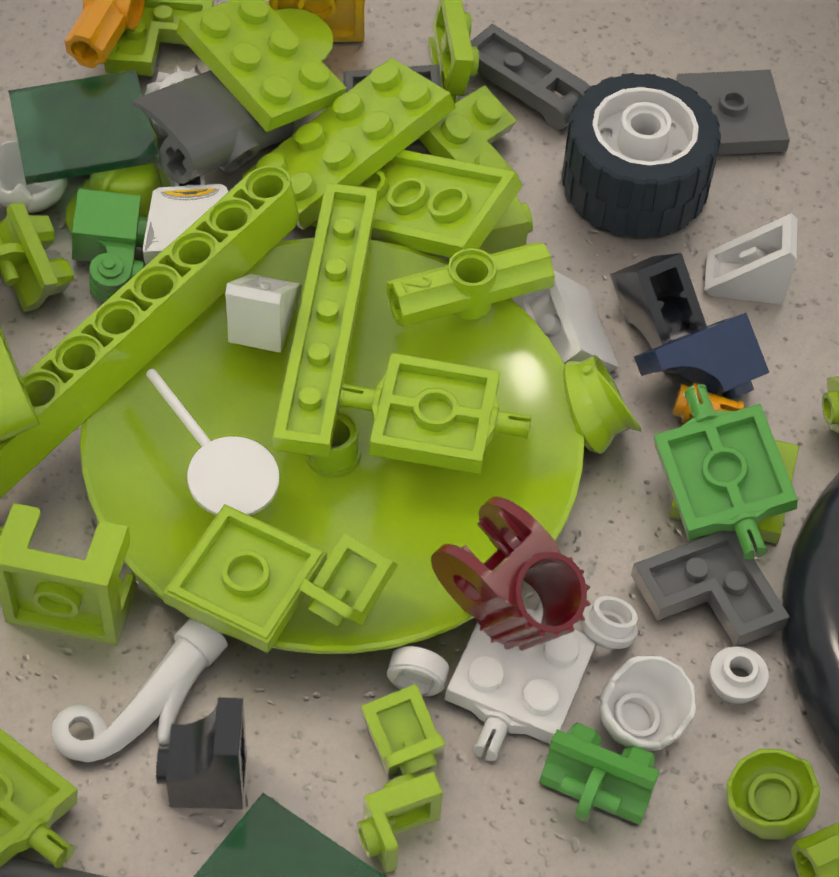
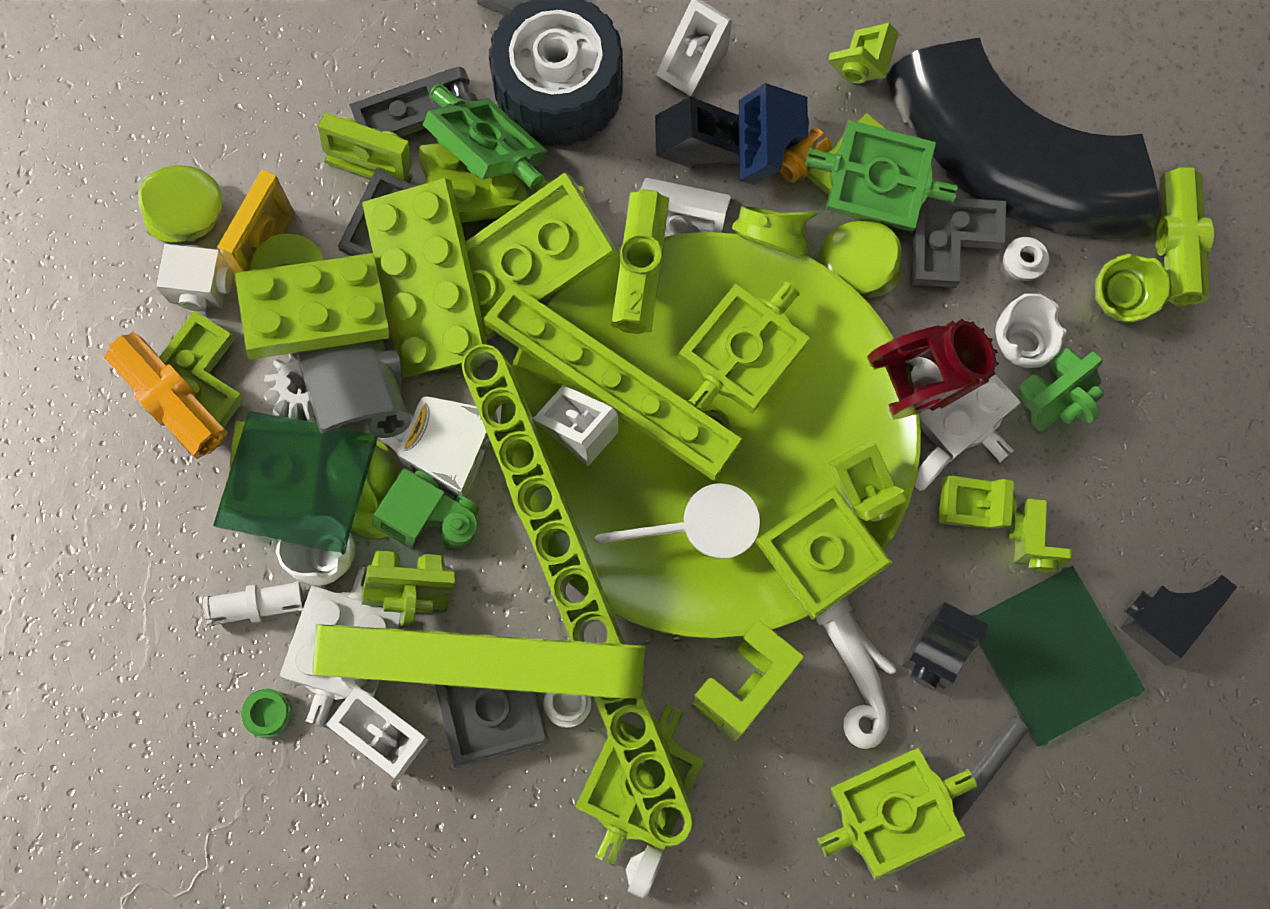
camera: 60 degrees left, 20 degrees up
white plate [581,596,638,649] -> none
none -> bright green plate [423,83,547,190]
none -> lime piece [820,220,901,298]

